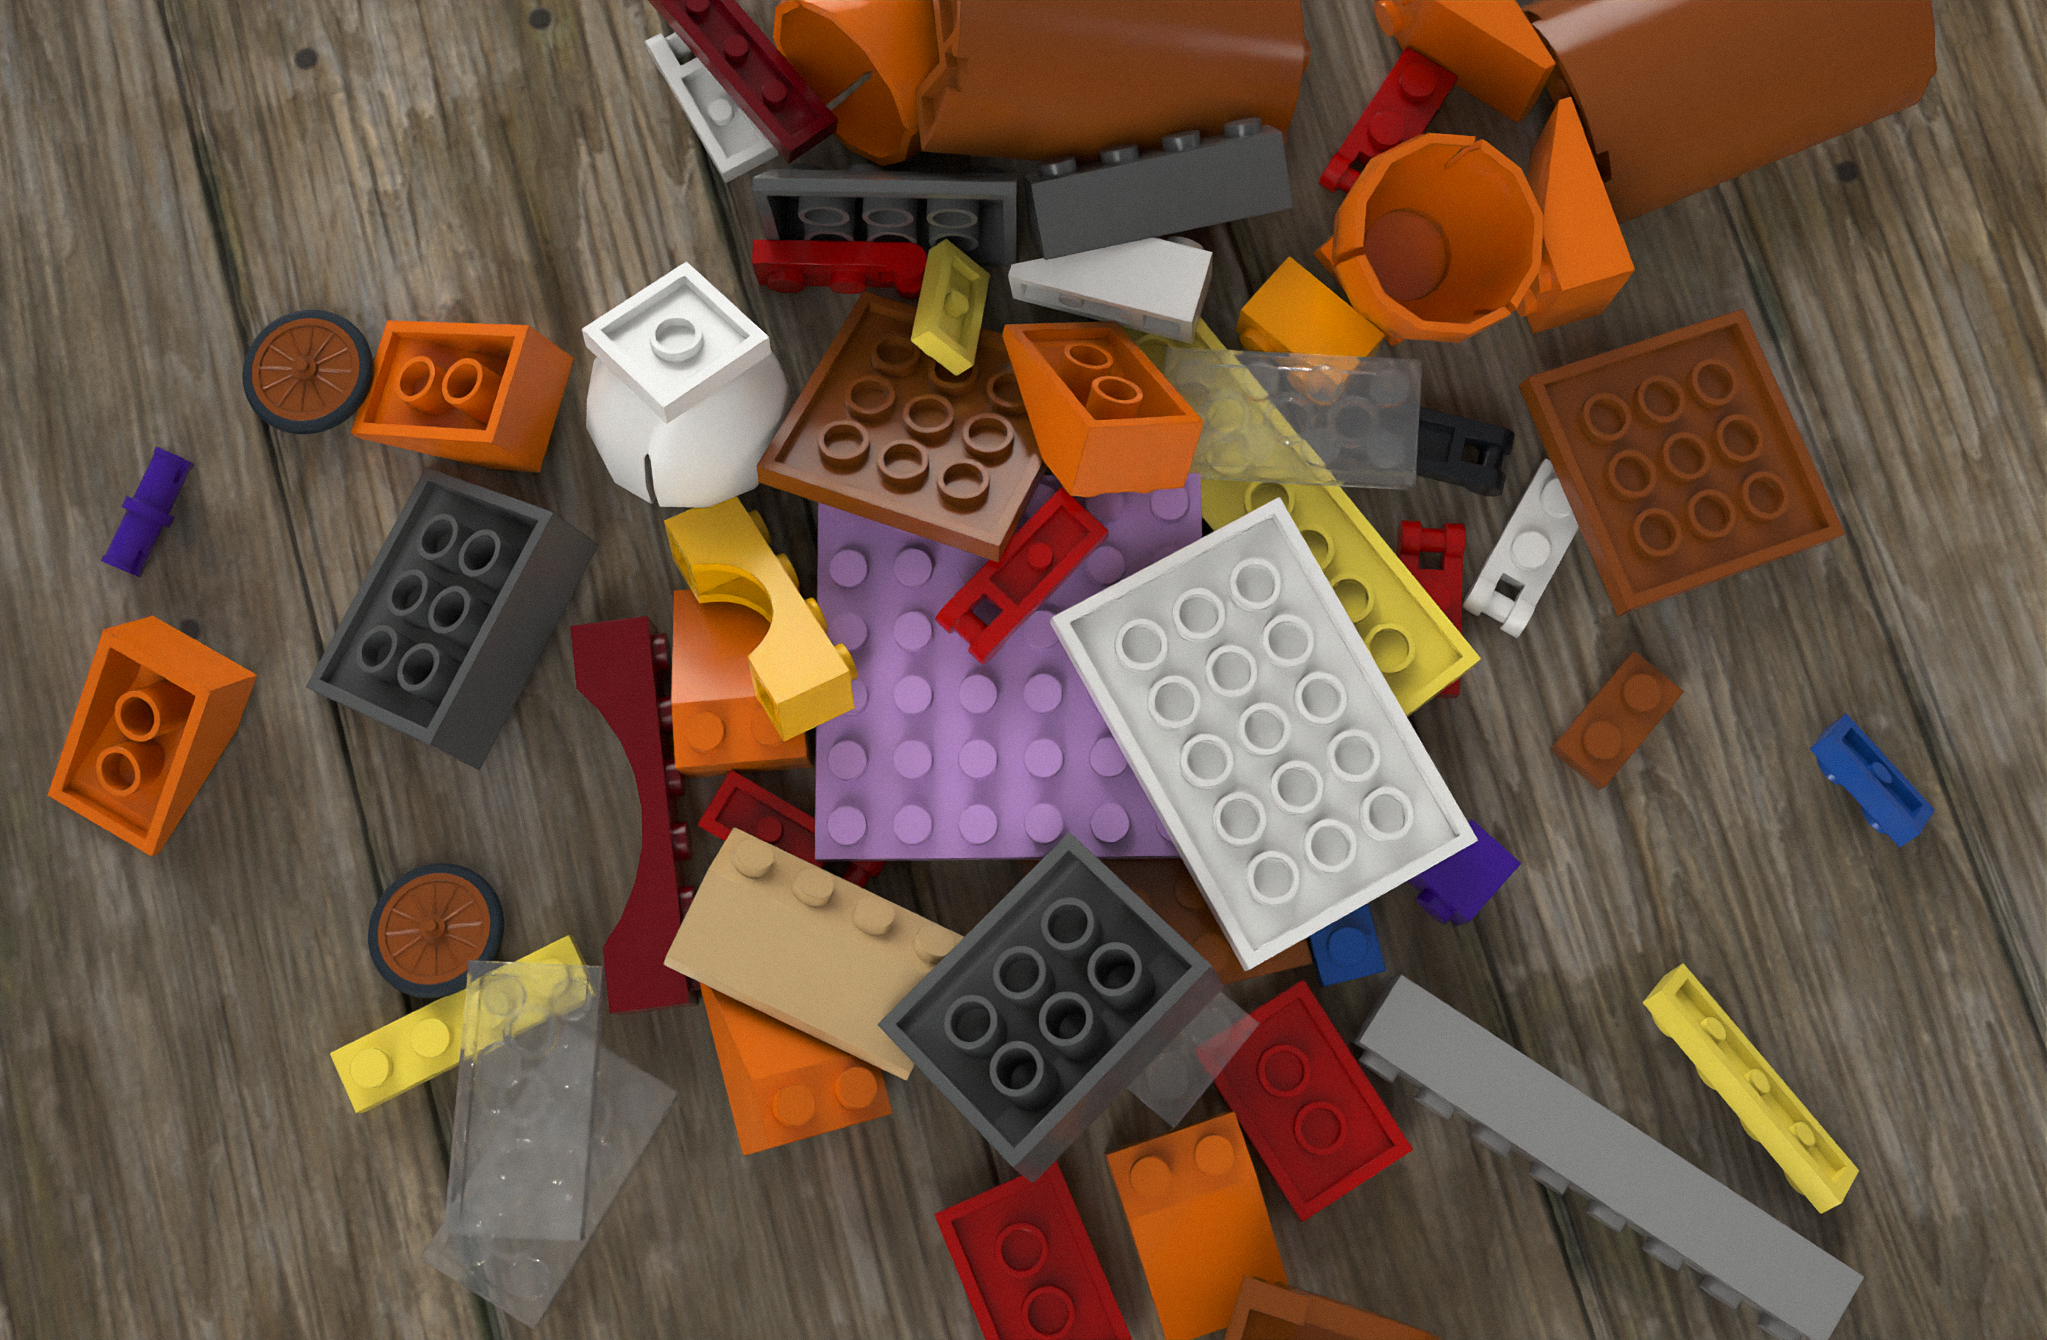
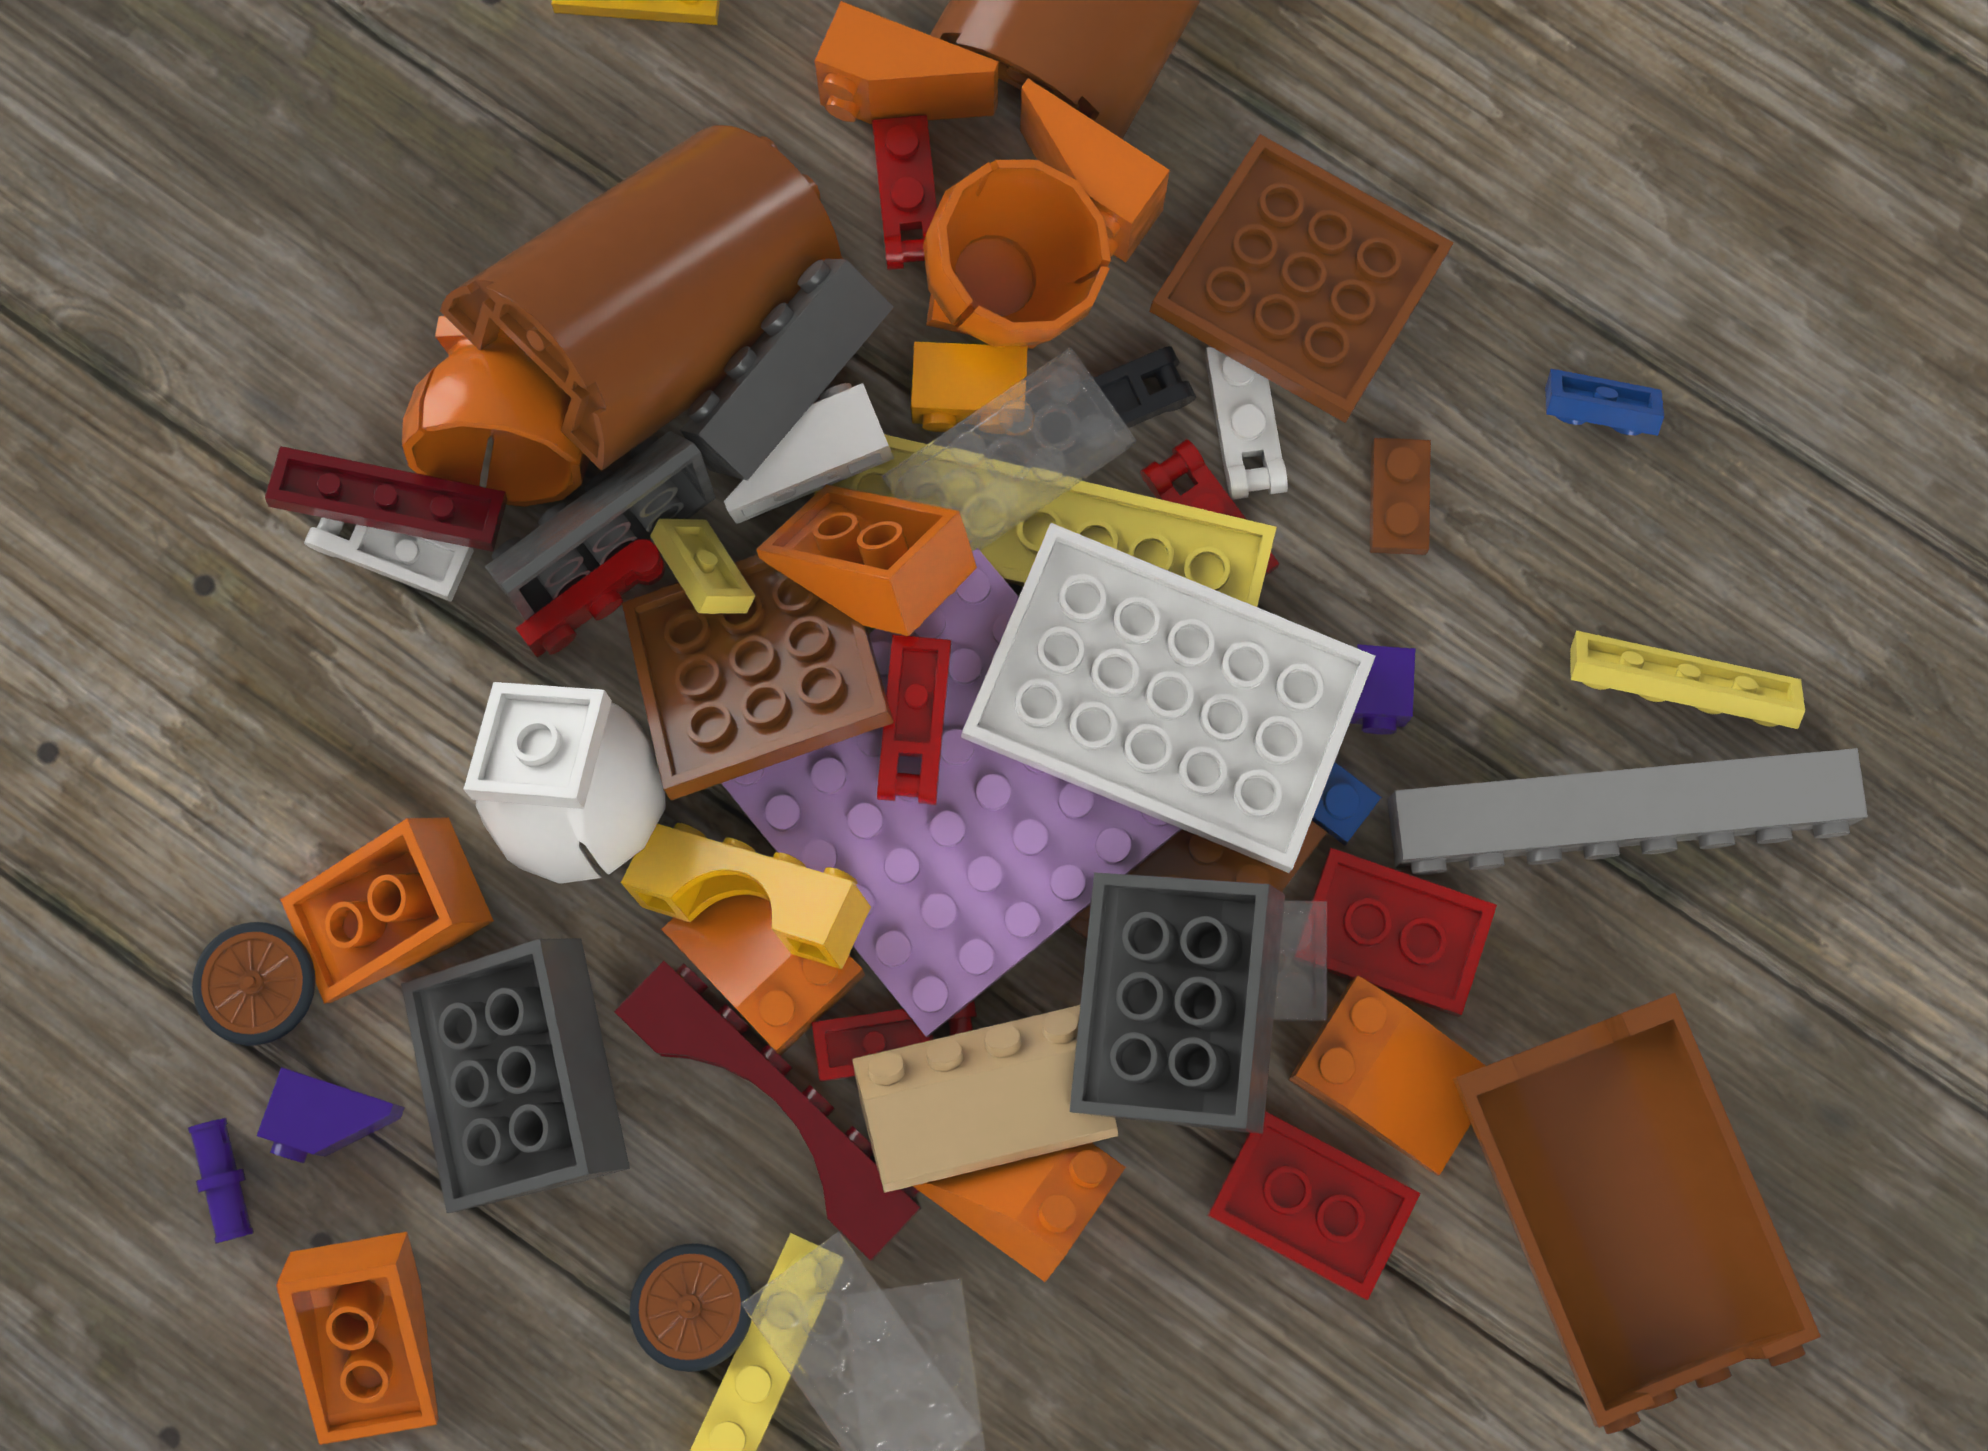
camera: 40 degrees left, 0 degrees up
none -> dark purple slope [256,1067,405,1163]

